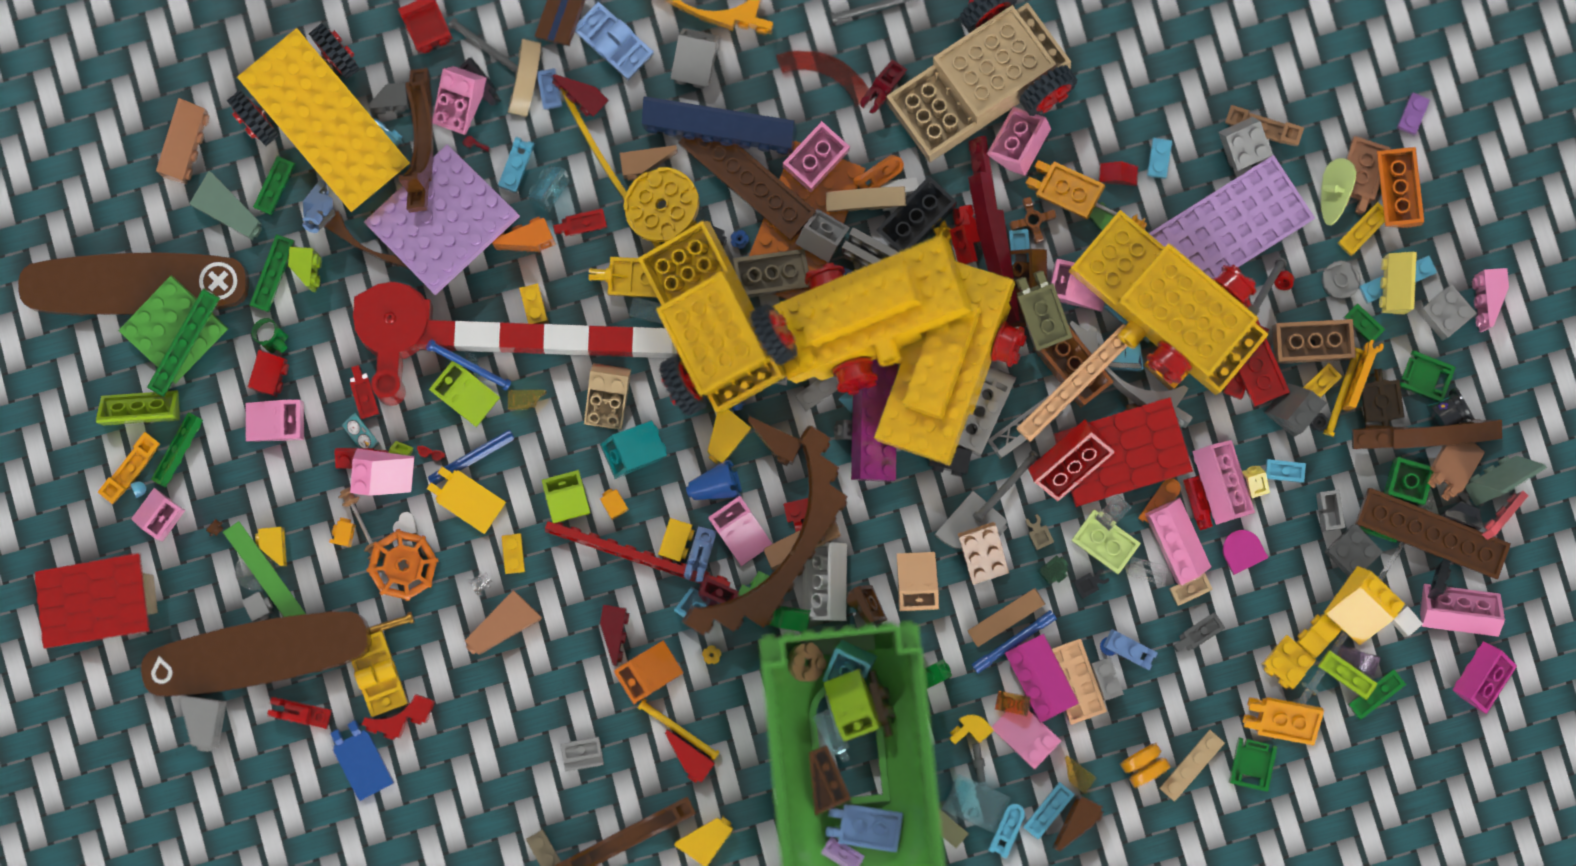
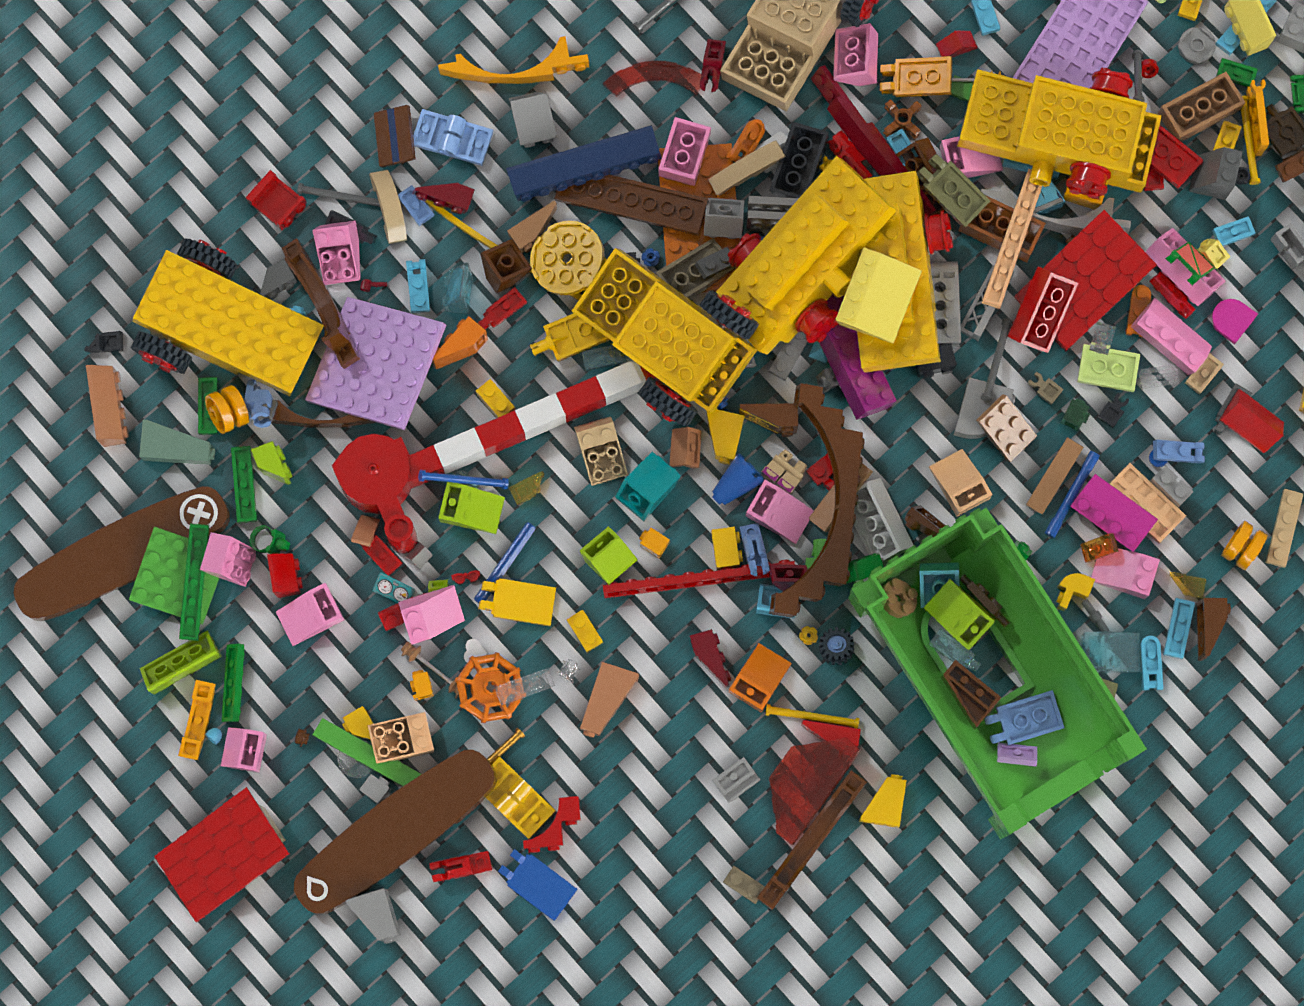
camera: 20 degrees left, 5 degrees down
none -> black slope [84,331,123,353]
none -> bright pink slope [200,532,256,587]
none -> light orange wheel [205,385,249,434]
none -> nougat slope [351,515,380,547]
none -> light nougat slope [368,712,434,764]
none -> light grey slope [406,542,433,569]
none -> reddish brown slope [480,239,532,294]
none -> clear plate [495,668,555,706]
none -> nougat panel [670,427,702,469]
none -> dark grey plate [695,247,732,280]
none -> tan hips [761,449,807,495]
none -> clear red plate [769,738,862,845]
none -> black wheel [819,627,854,665]
none -> light yellow slope [836,248,922,344]
none -> flag [1165,241,1215,286]
none -> red slope [1219,389,1284,453]

